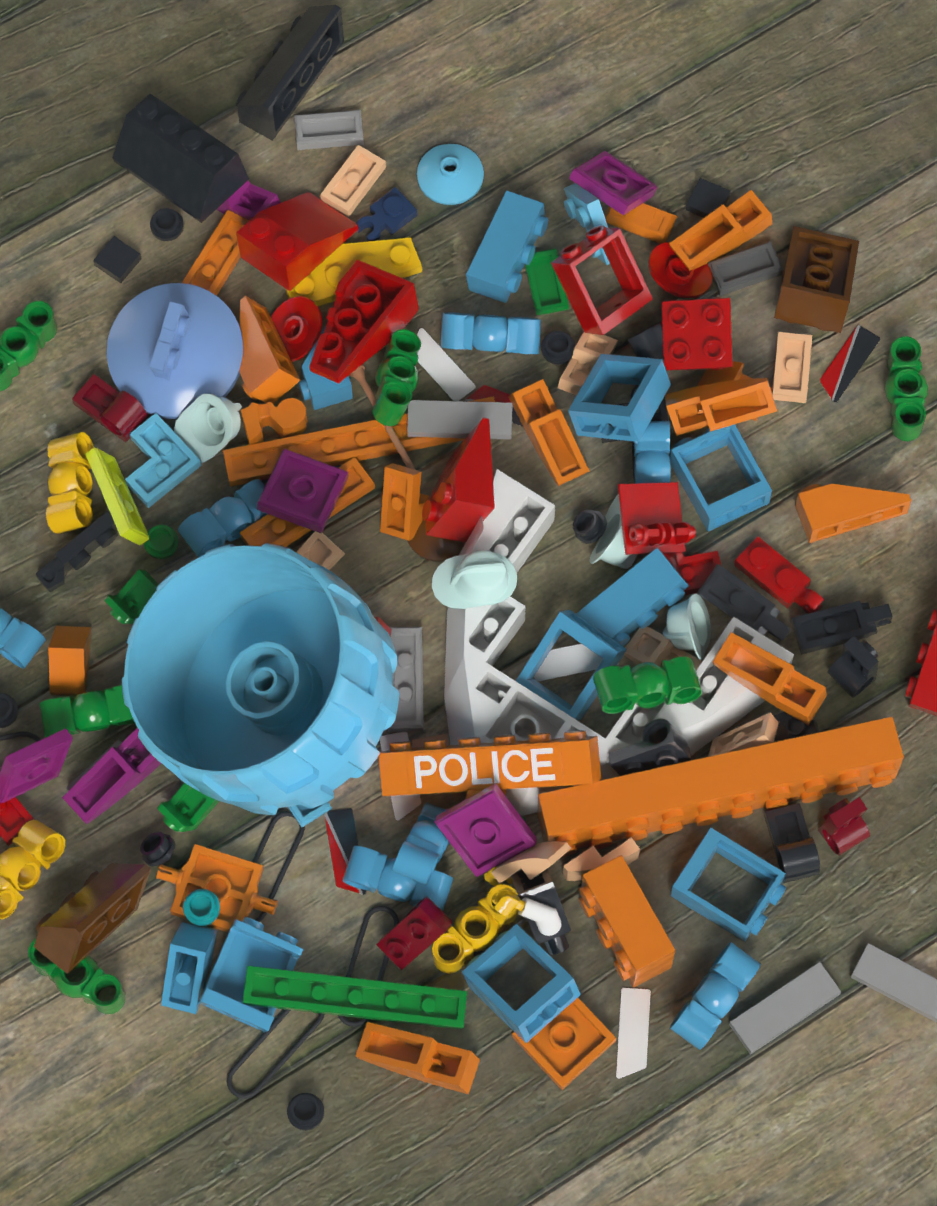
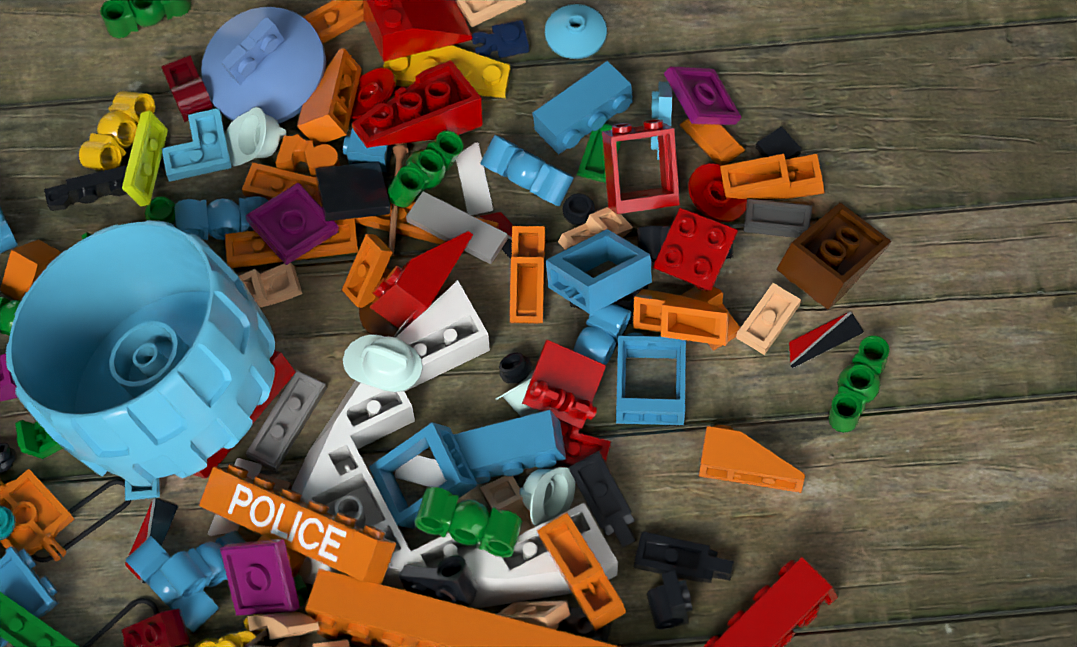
camera: 30 degrees right, 5 degrees down
red plate [734,536,824,614] -> none
none -> black tile [315,162,391,221]

